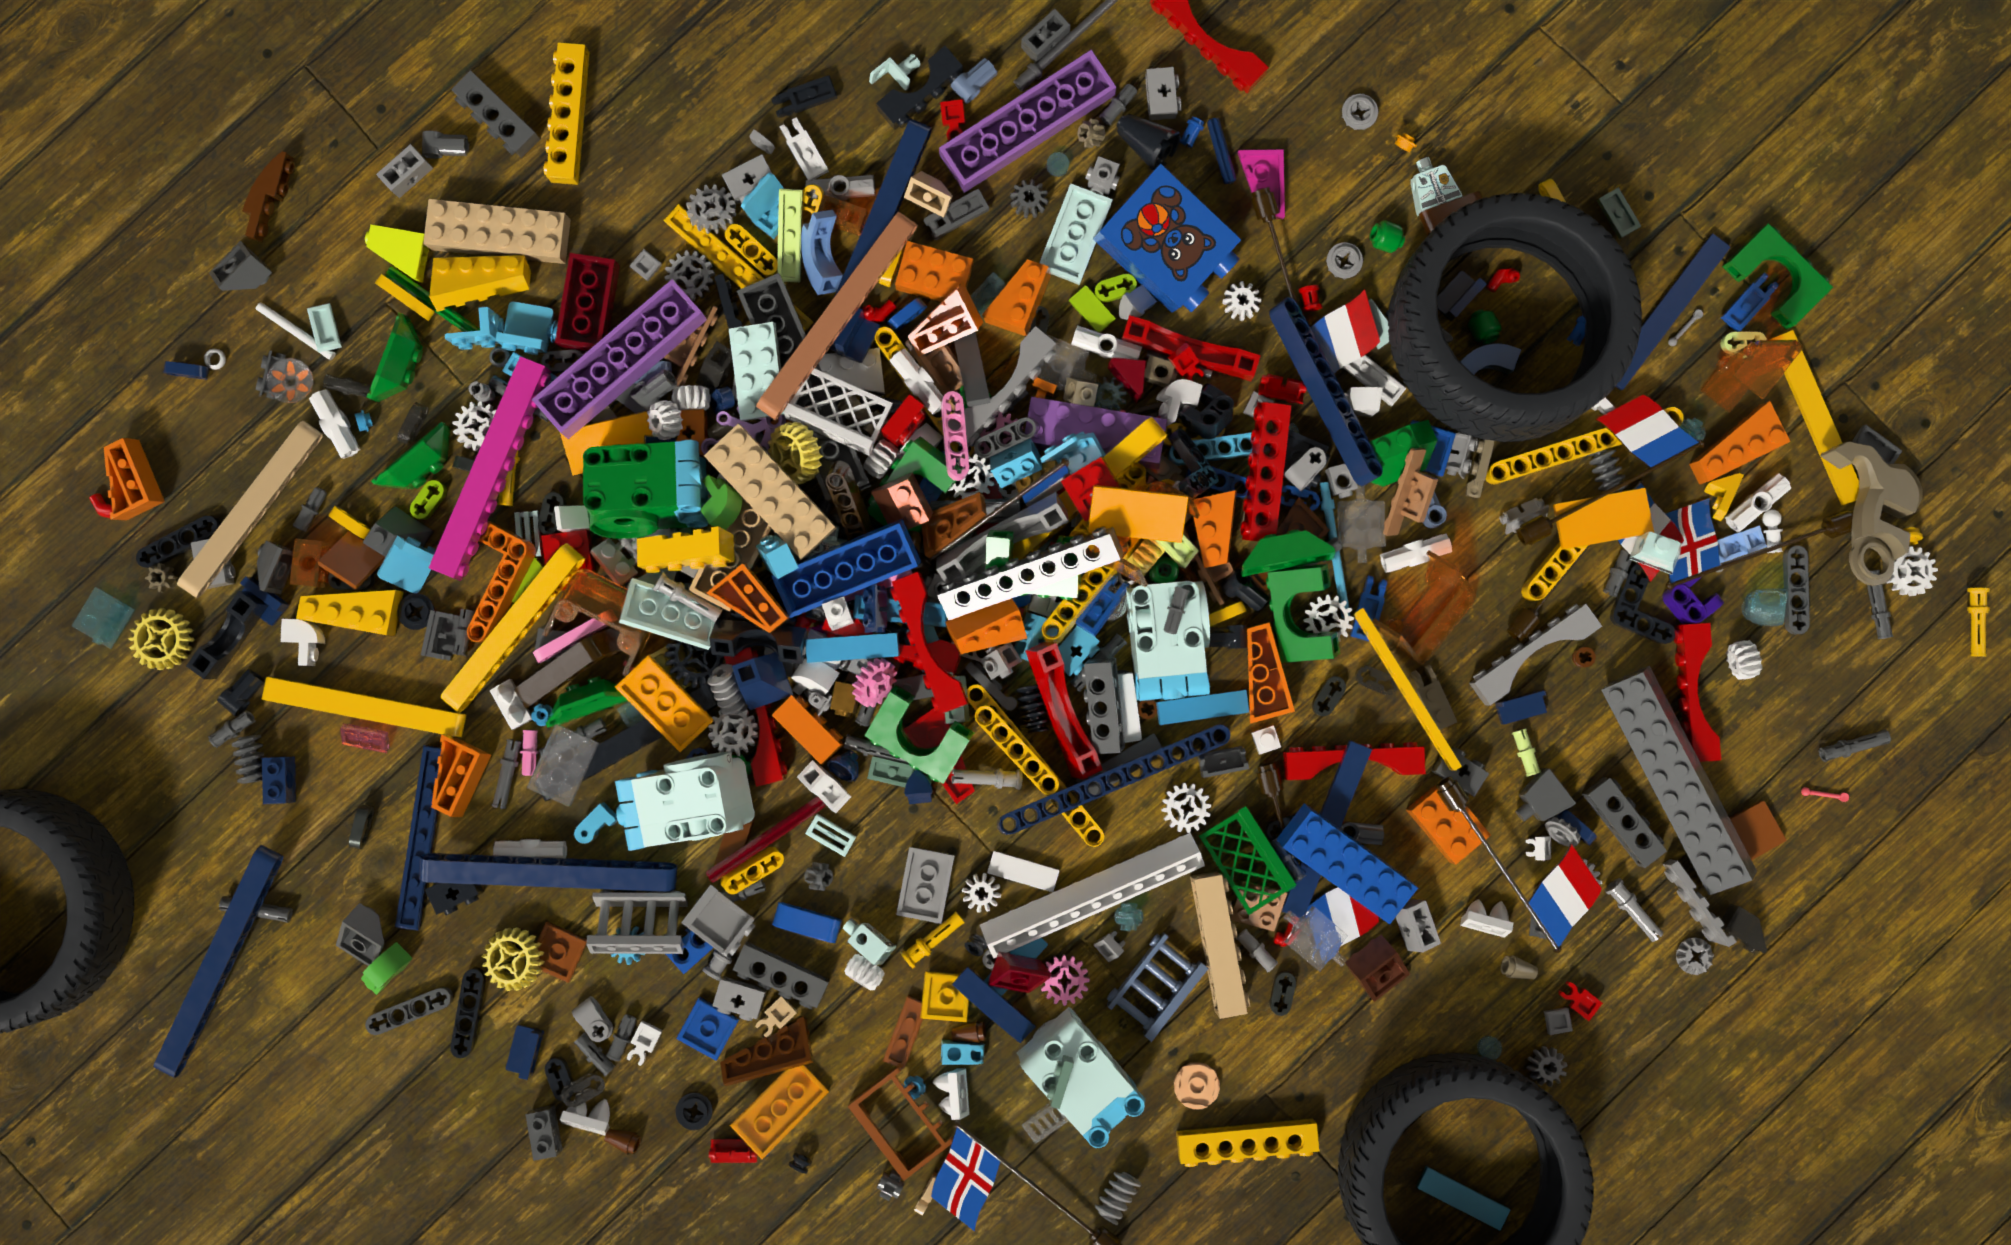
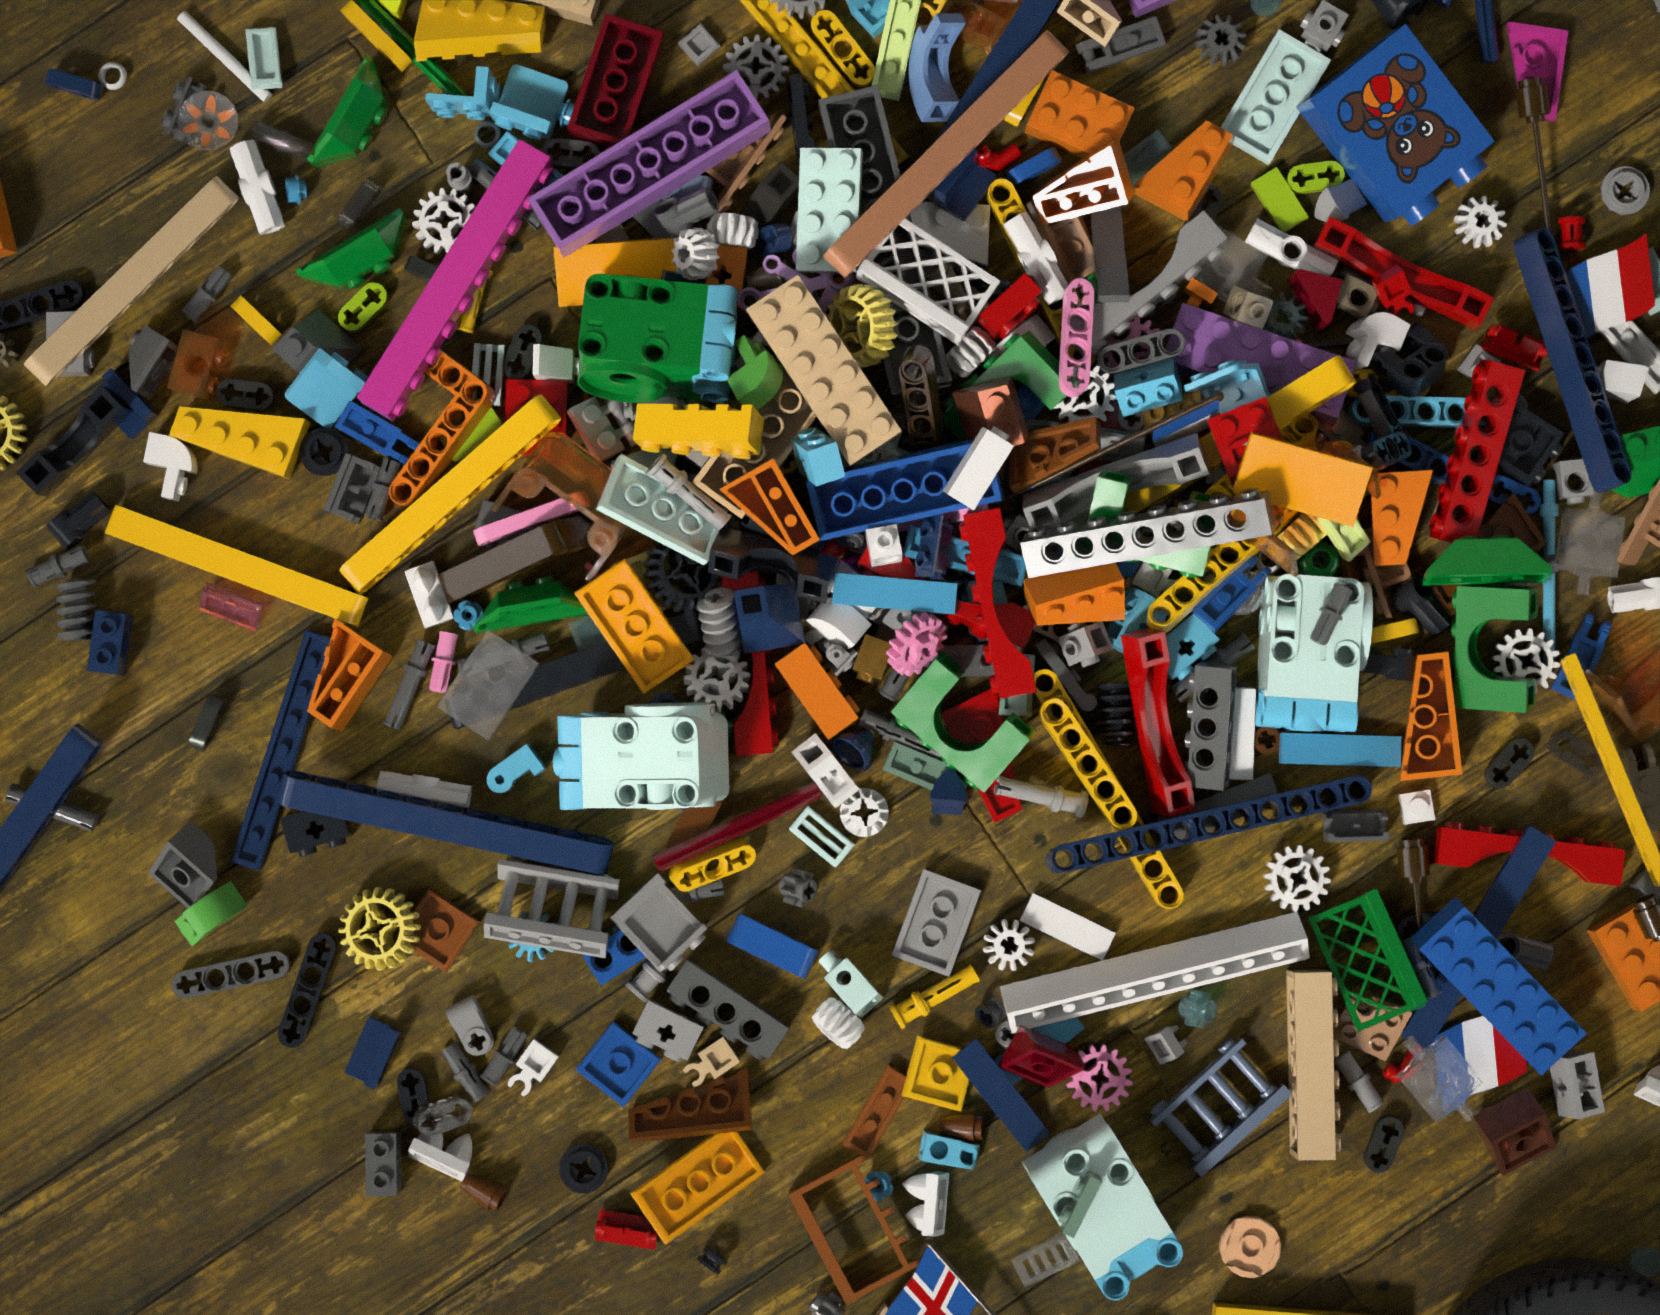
camera: 15 degrees right, 0 degrees up
dark orange tile [318,531,386,589] -> none
light grey piece [1284,447,1327,491] -> none
none -> blue hinge [334,401,420,465]
none -> white gear [840,788,889,837]
none -> white brick [943,426,1014,510]

